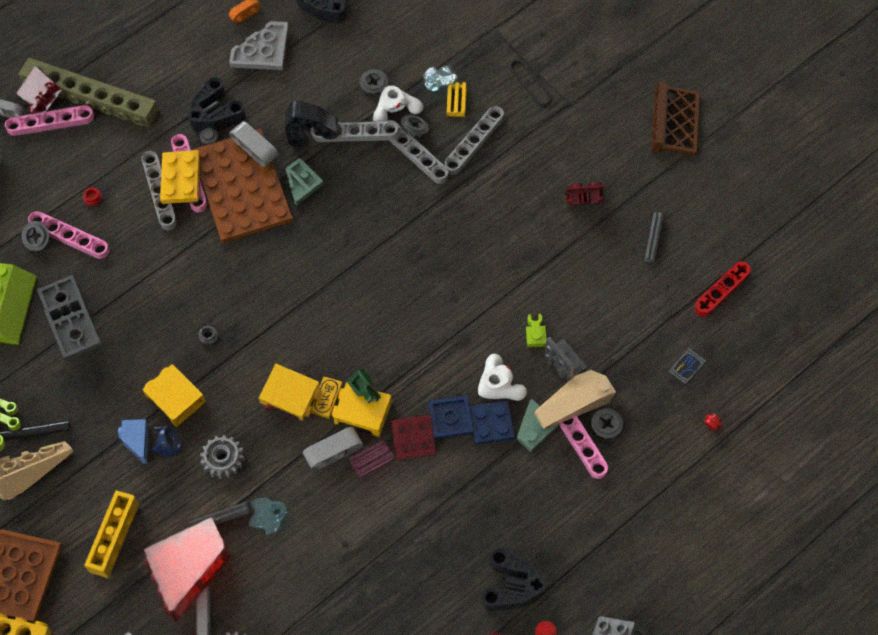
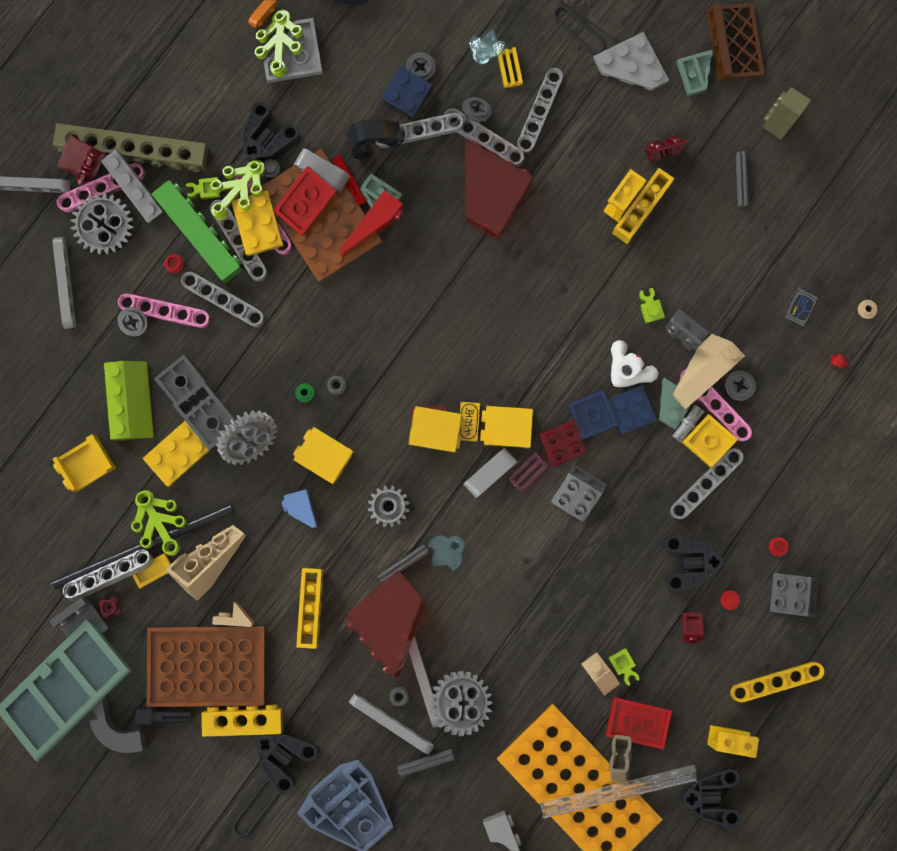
camera: 15 degrees left, 20 degrees up
dark blue piece [151,425,181,457] -> none
dark green plate [347,368,381,404] -> none
white head [373,86,423,122] -> none
red beam [695,261,751,317] -> none
none -> light grey gear [71,193,134,255]
none -> light grey plate [101,150,164,223]
none -> yellow plate [142,421,209,487]
none -> bright green brick [152,180,243,284]
none -> light grey beam [181,272,264,327]
none -> lime plate [186,177,221,200]
none -> lime plant [210,160,265,220]
none -> tan slope [212,601,254,627]
none -> light grey gear [216,410,277,465]
none -> lime plant [255,10,304,78]
none -> red plate [273,166,338,236]
none -> green plate [295,383,314,403]
none -> red axle [332,155,366,206]
none -> red slope [339,191,404,258]
none -> dark blue plate [381,66,433,118]
none -> clear red slope [465,140,533,239]
none -> dark grey bracket [551,465,606,522]
none -> light grey plate [593,32,669,91]
none -> yellow panel [604,169,646,222]
none -> yellow brick [612,168,674,244]
none -> light grey beam [670,448,743,519]
none -> light grey pin [672,405,704,443]
none -> sand green wing [676,50,713,96]
none -> yellow plate [682,414,738,468]
none -> olive wedge [762,87,810,139]
none -> red plate [768,537,788,556]
none -> tan plate [858,300,877,319]

